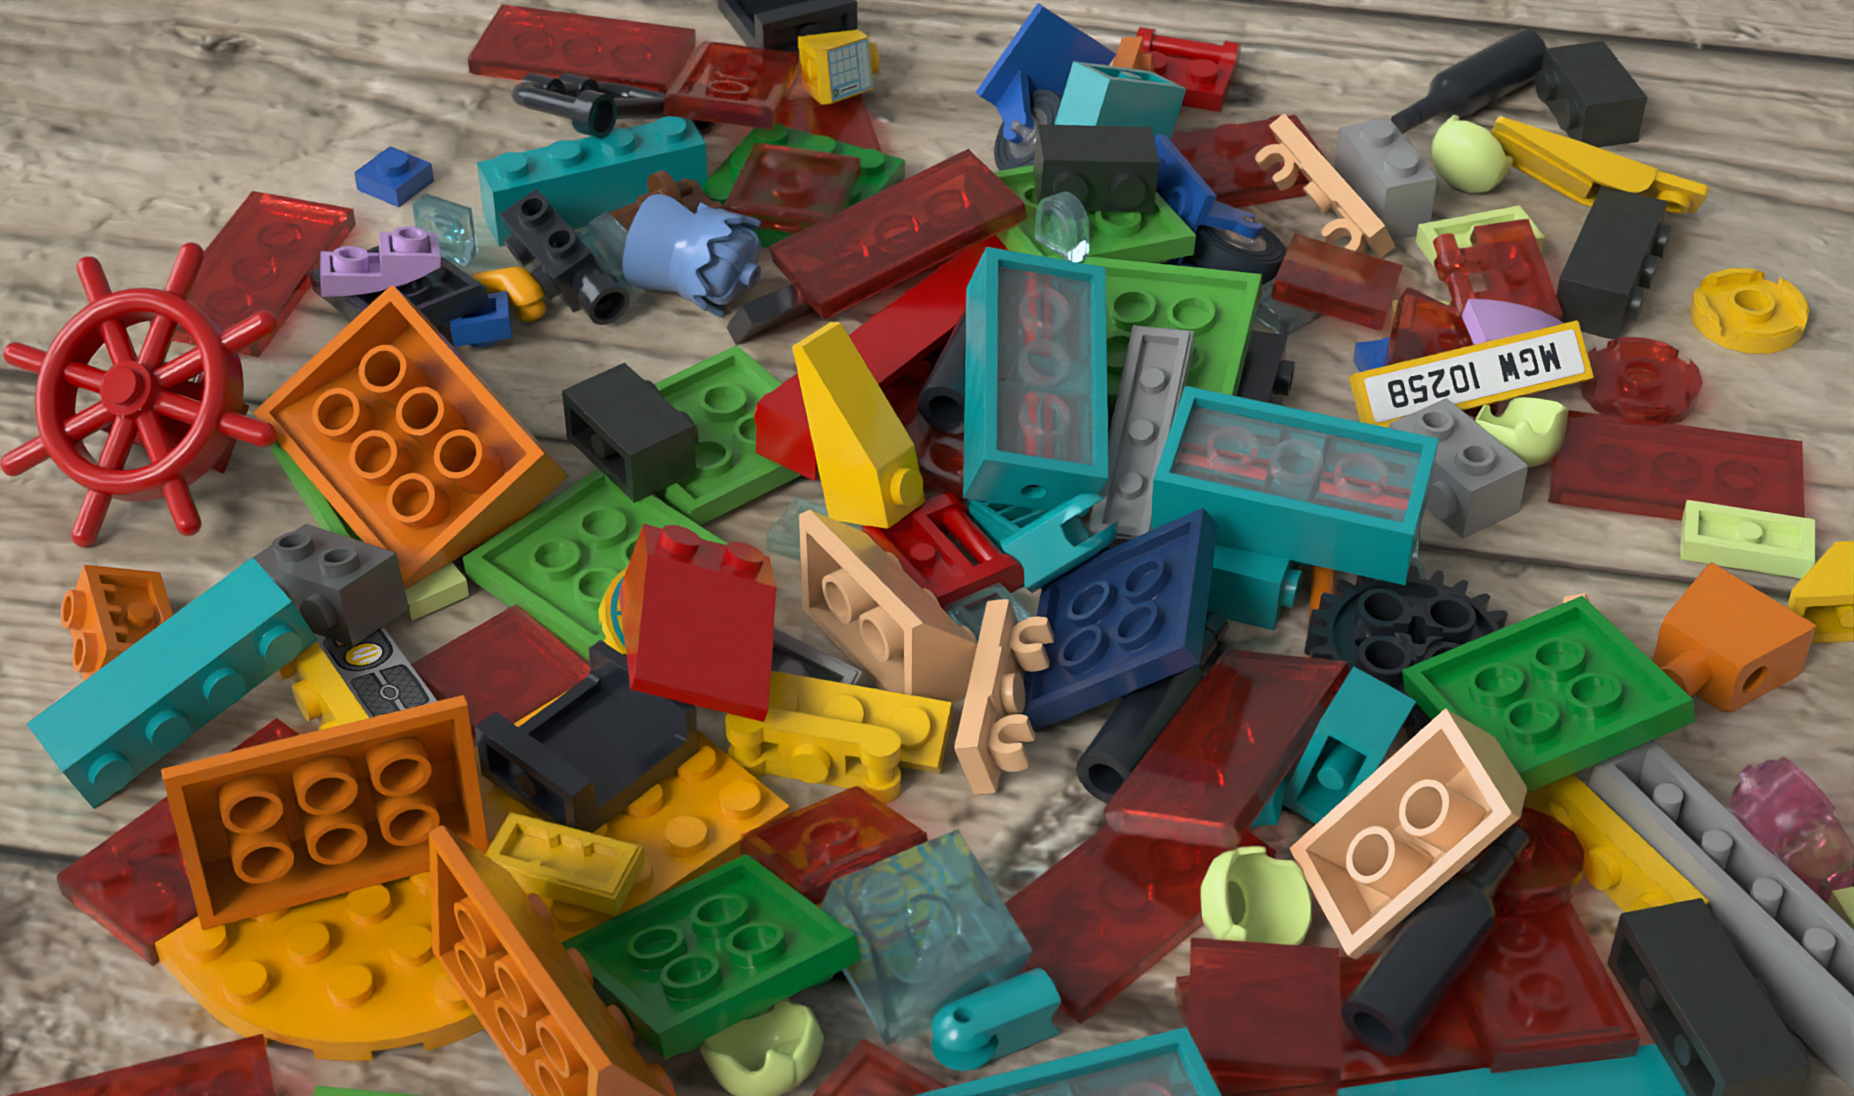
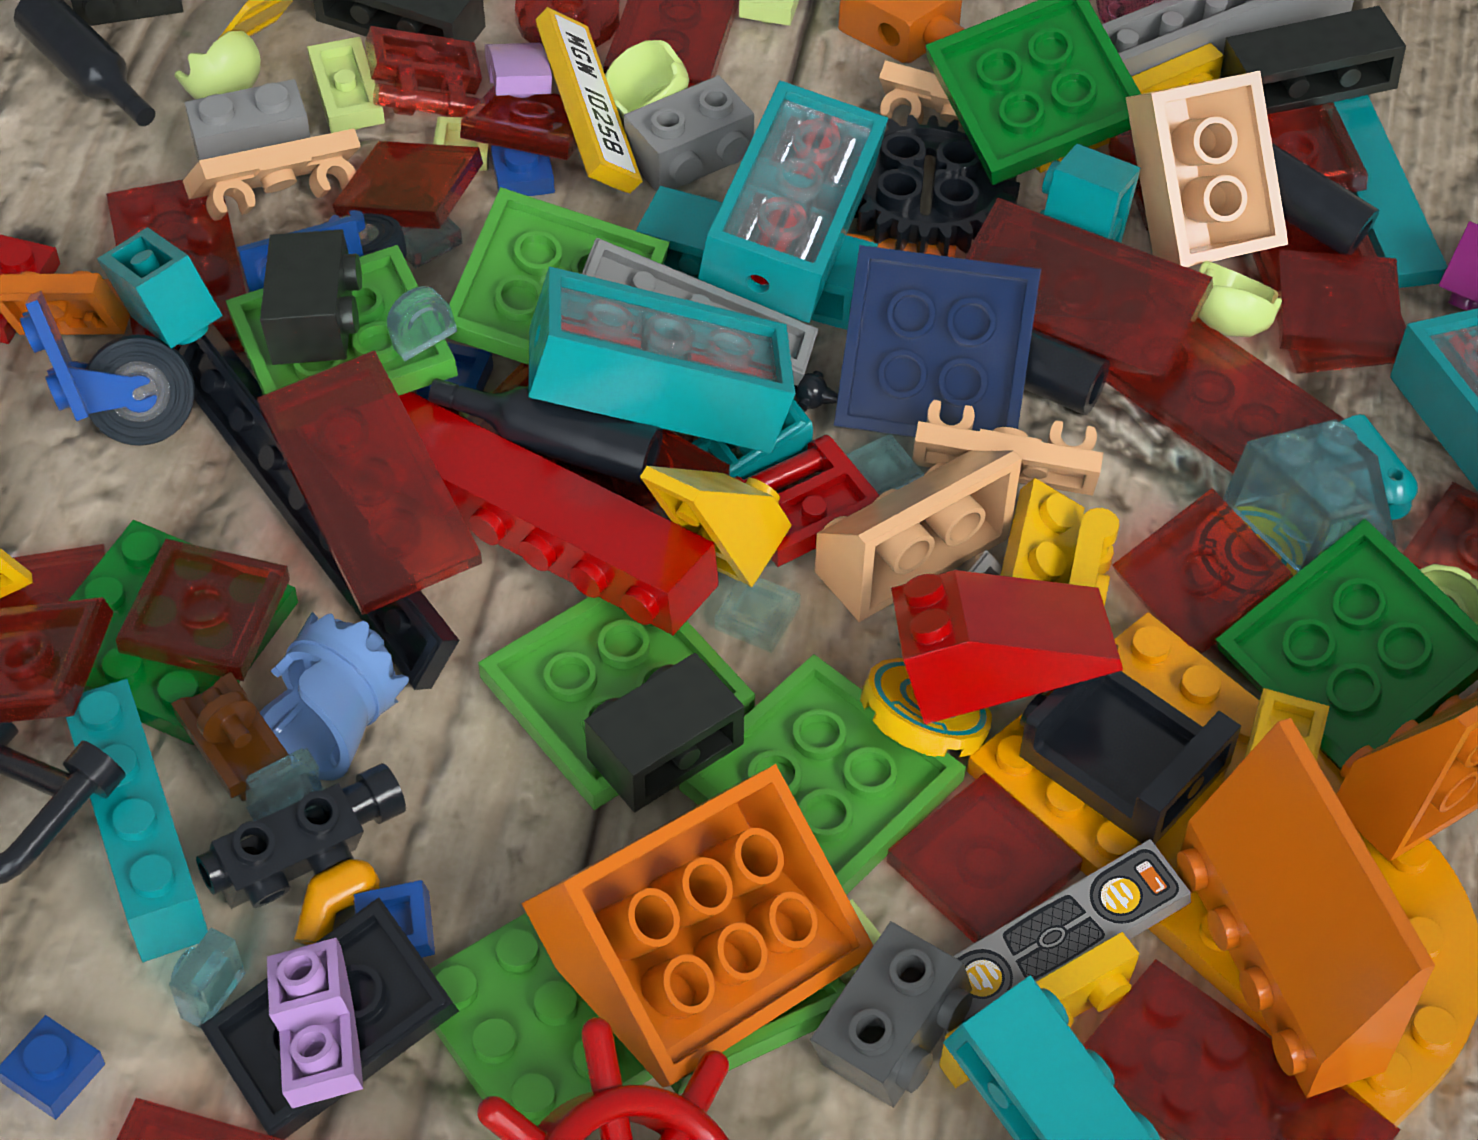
camera: 90 degrees left, 10 degrees up
teal piece [1001,493,1119,593] -> none

